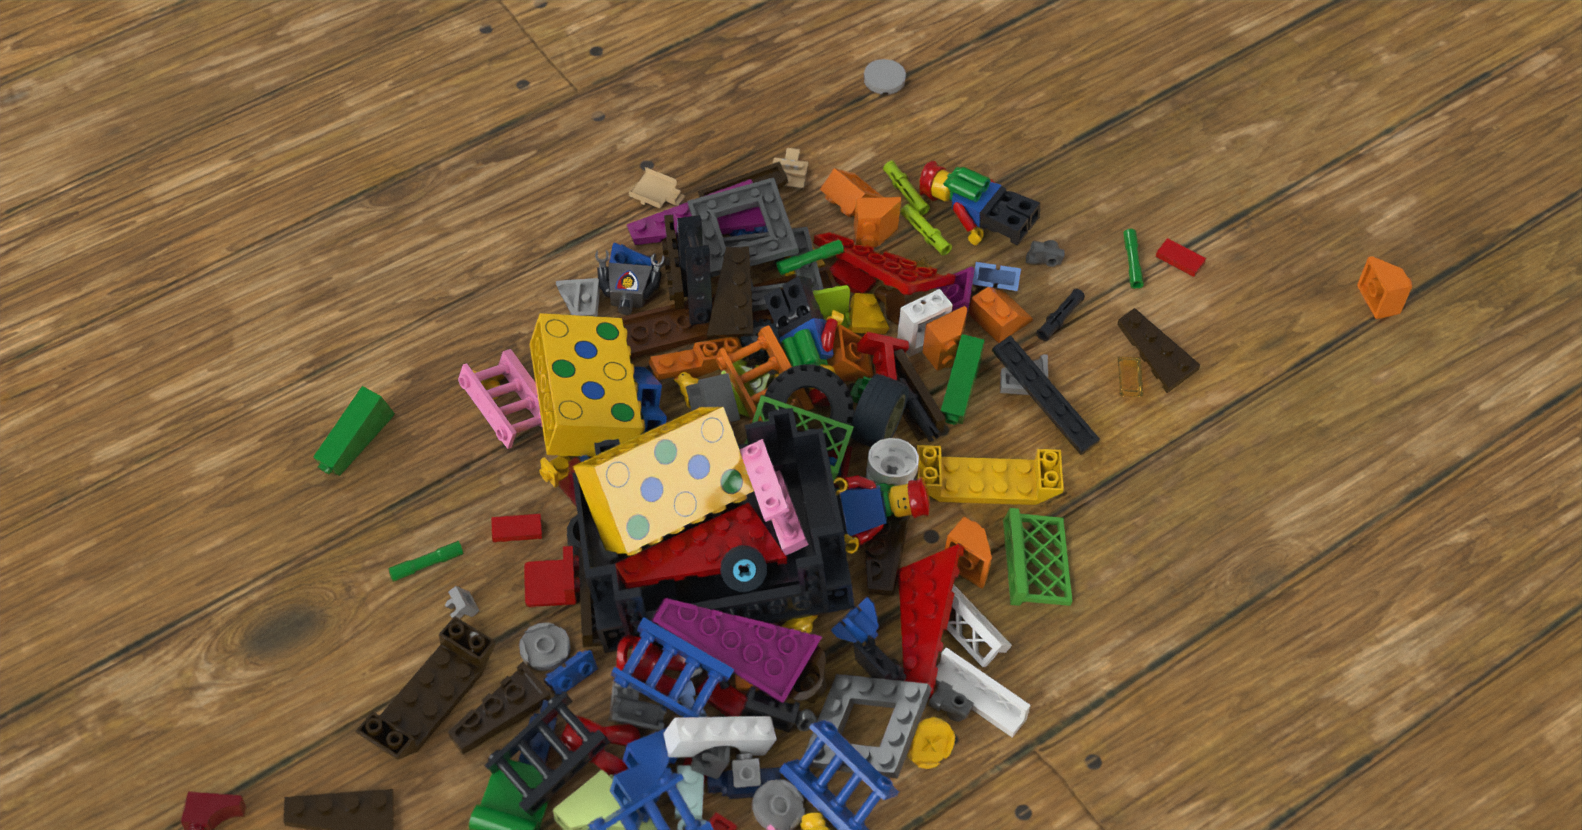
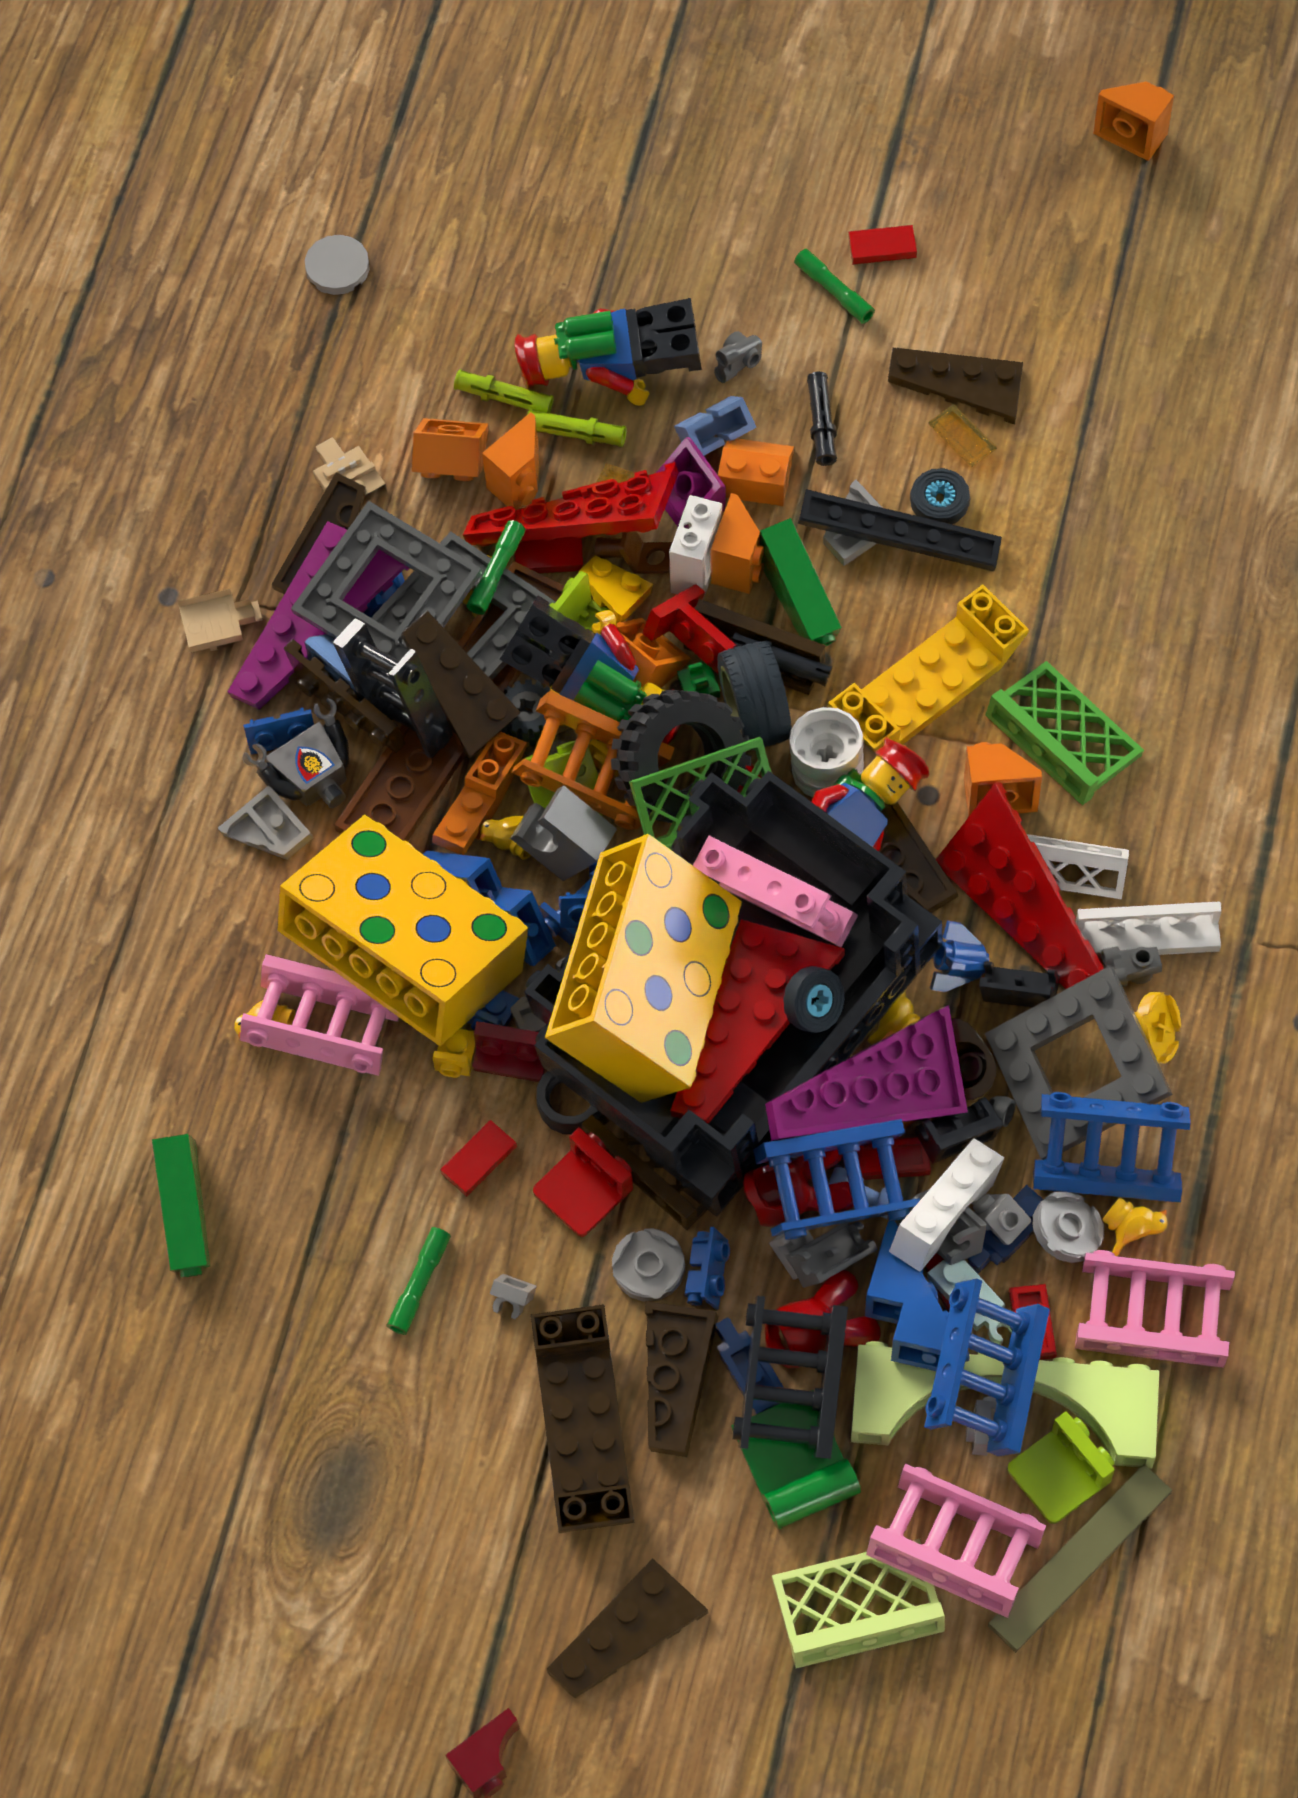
camera: 35 degrees left, 10 degrees up
none -> black bush [910,468,970,524]

